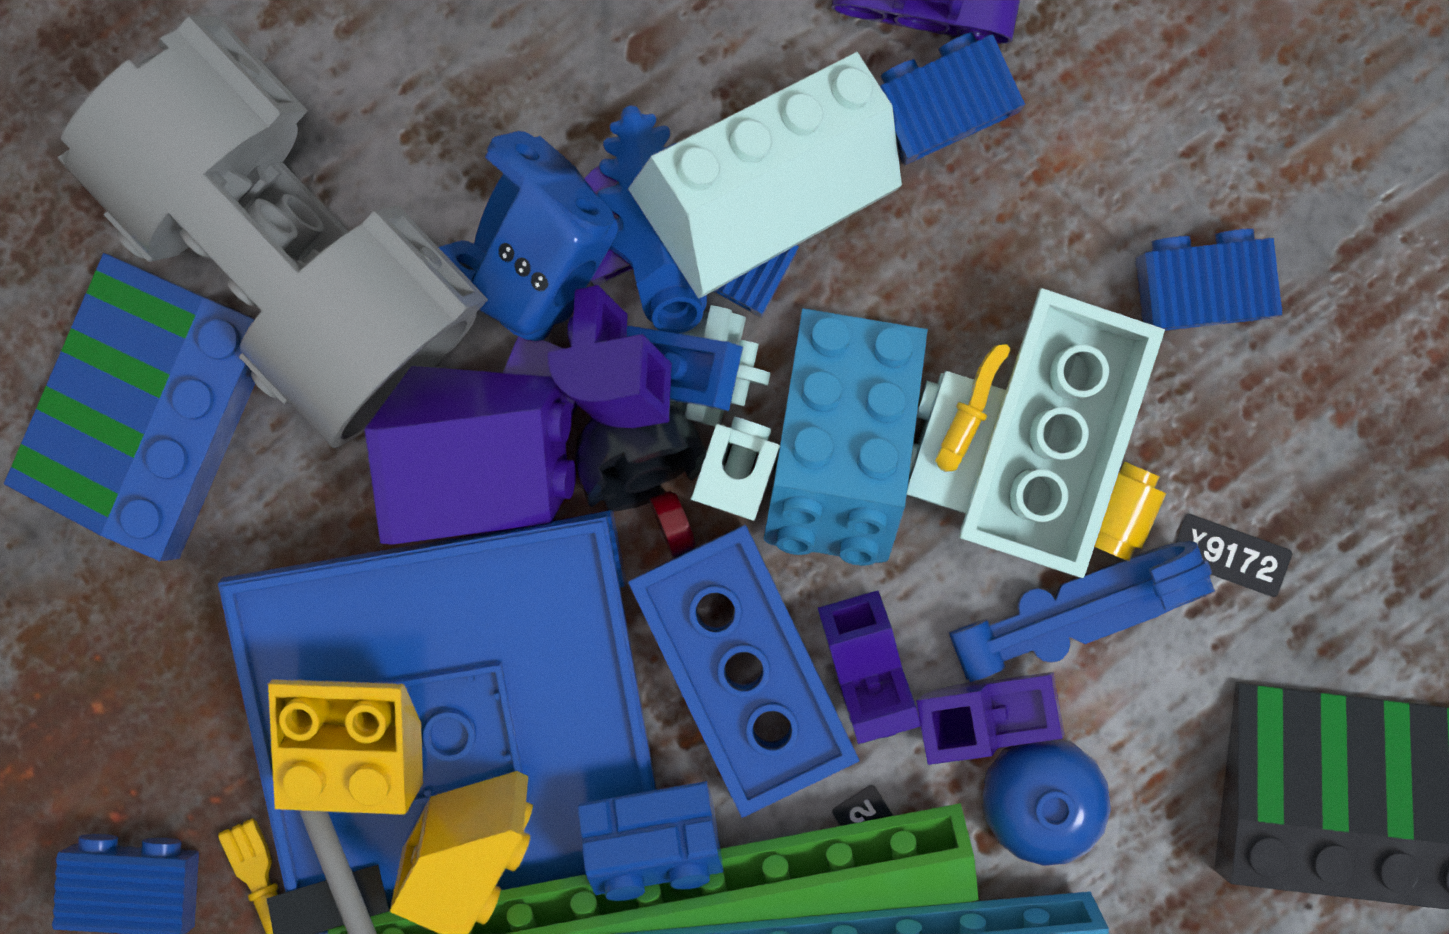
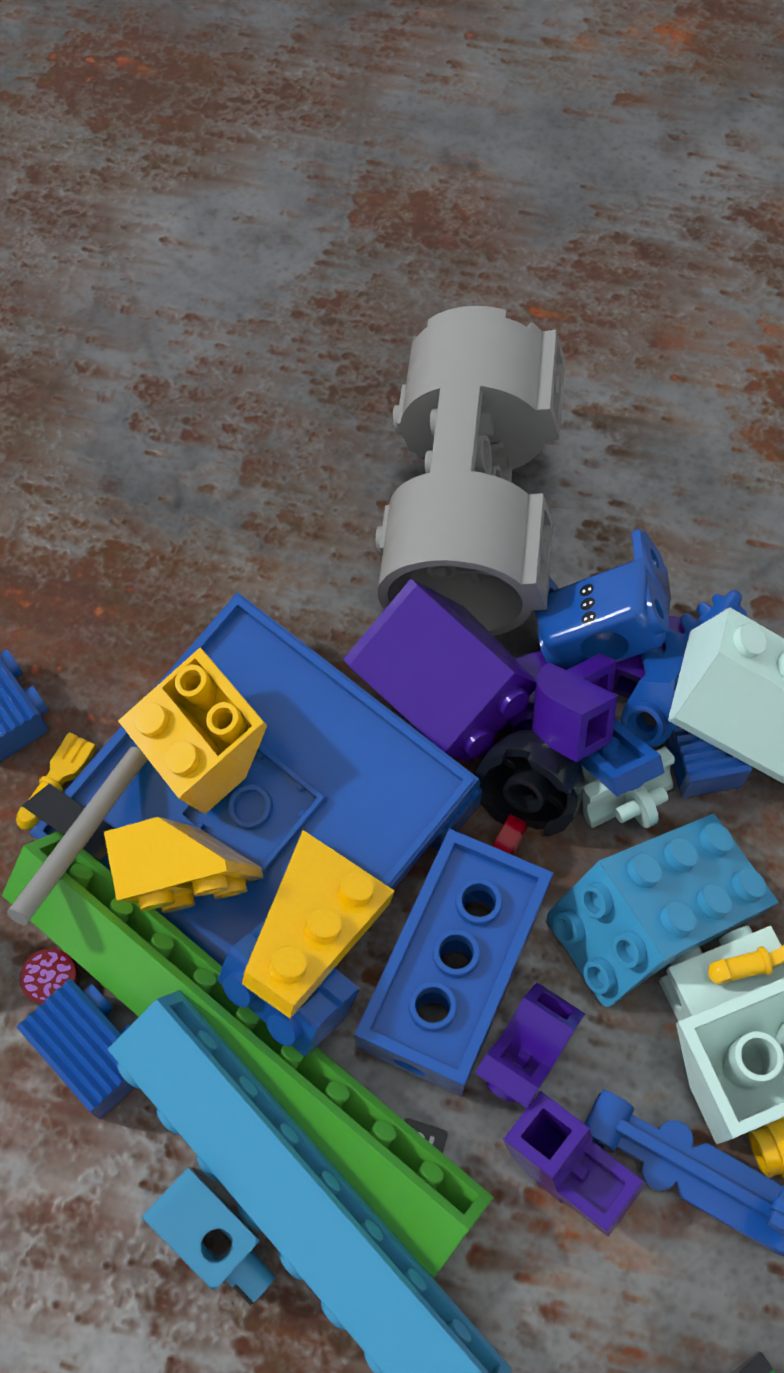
camera: 55 degrees right, 25 degrees down
blue slope [4,253,256,561] -> none
light aqua brick [691,416,780,521] -> none
blue cylinder [982,739,1111,866] -> none
none -> yellow wing [242,830,394,1019]

